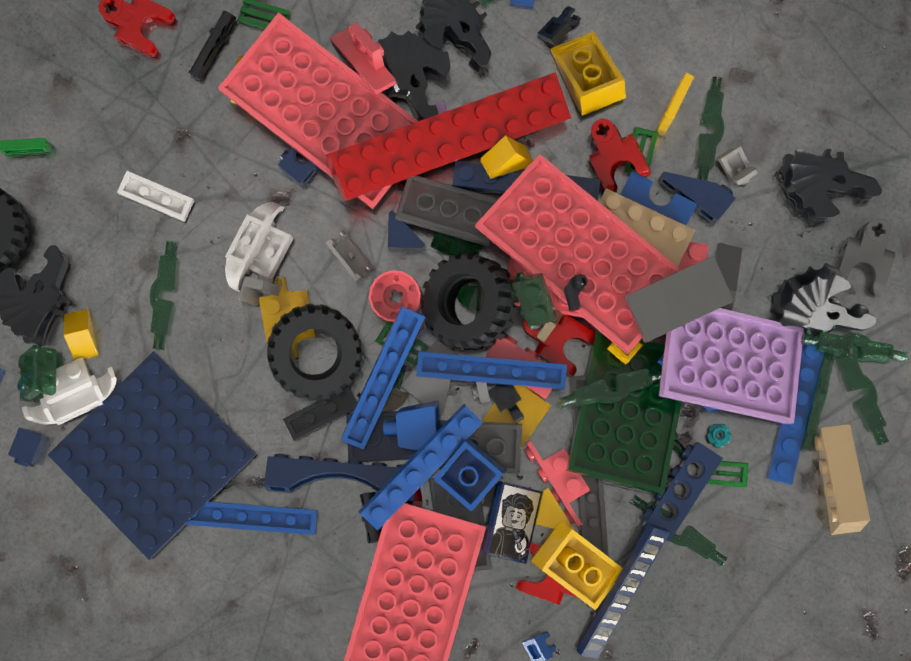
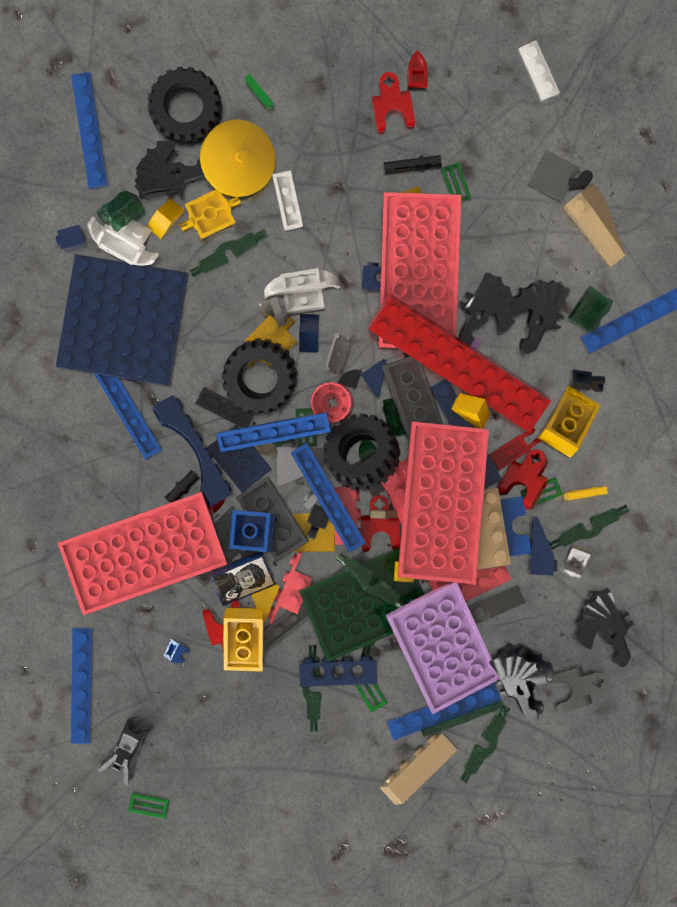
camera: 60 degrees right, 5 degrees up
coral bracket [330,22,396,94] -> none
blue plate [358,404,483,531] -> none
blue torso [383,401,441,450] -> none
clear green bracket [511,272,558,327] -> none
black arm [564,274,588,311] -> none
dark blue tile [576,523,670,659] -> none
dark grey tile [624,256,734,343] -> none
teal plate [707,424,731,447] -> none
clear green piece [801,332,908,363] -> none
none -> yellow plate [179,189,241,240]
none -> yellow dish [200,119,276,197]
none -> dark blue slope [299,314,319,353]
none -> black tile [338,370,362,389]
none -> red hinge [489,427,542,471]

